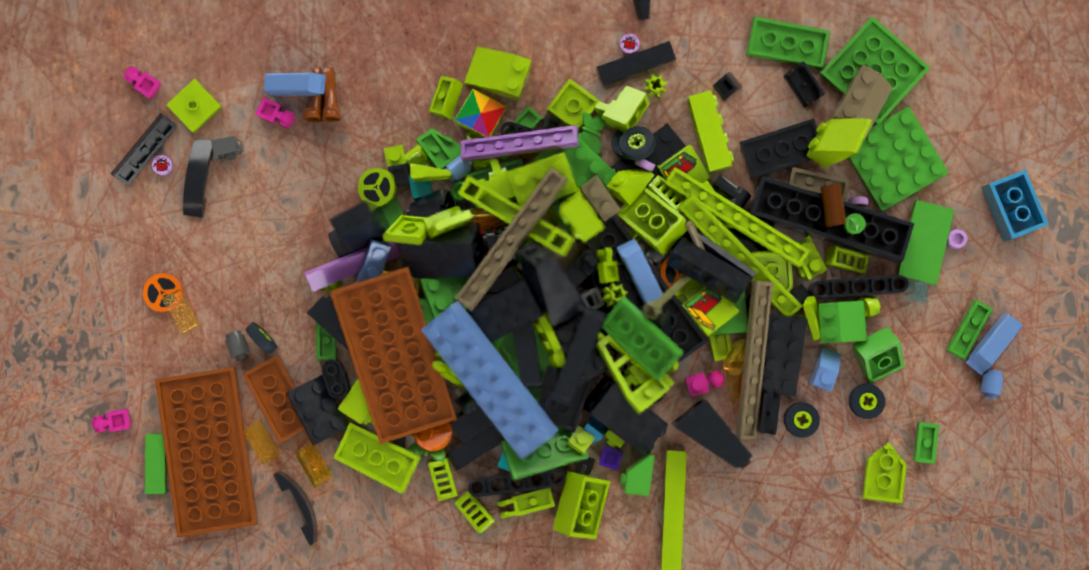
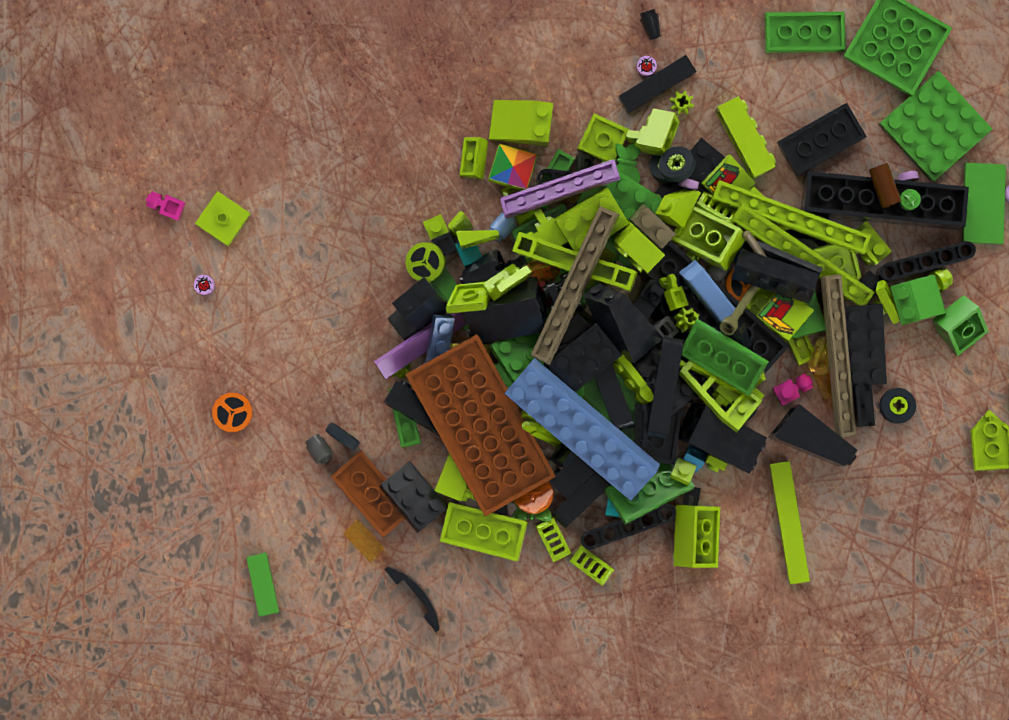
camera: 10 degrees left, 0 degrees up
dark pink plate [91,409,132,433] -> none
black plate [111,113,177,186] -> none
dark orange plate [155,367,258,538] -> none
clear yellow plate [162,289,200,333] -> none
black slope [183,138,214,218] -> none
dark grey brick [211,136,244,163] -> none
dark pink plate [255,97,296,129] -> none
medium blue piece [264,73,326,96] -> none
clear yellow plate [294,444,333,488] -> none
dark orange piece [303,67,341,122] -> none
black brick [322,360,351,399] -> none
bright green wing [416,128,461,169] -> none
bright green tile [451,181,468,201] -> none
lime hinge [497,488,555,519] -> none
dark purple plate [598,445,623,471] -> none
bright green slope [619,453,655,496] -> none
black piece [712,174,751,208] -> none
black slope [713,72,742,101] -> none
black hinge [783,61,825,108] -> none
dark tan plate [788,167,850,200] -> none
lime slope [806,118,872,168] -> none
medium blue slope [808,347,841,391] -> none
lime slope [824,245,870,275] -> none
dark tan slope [831,65,893,139] -> none
black bush [849,384,885,419] -> none
clear light blue tile [906,282,928,303] -> none

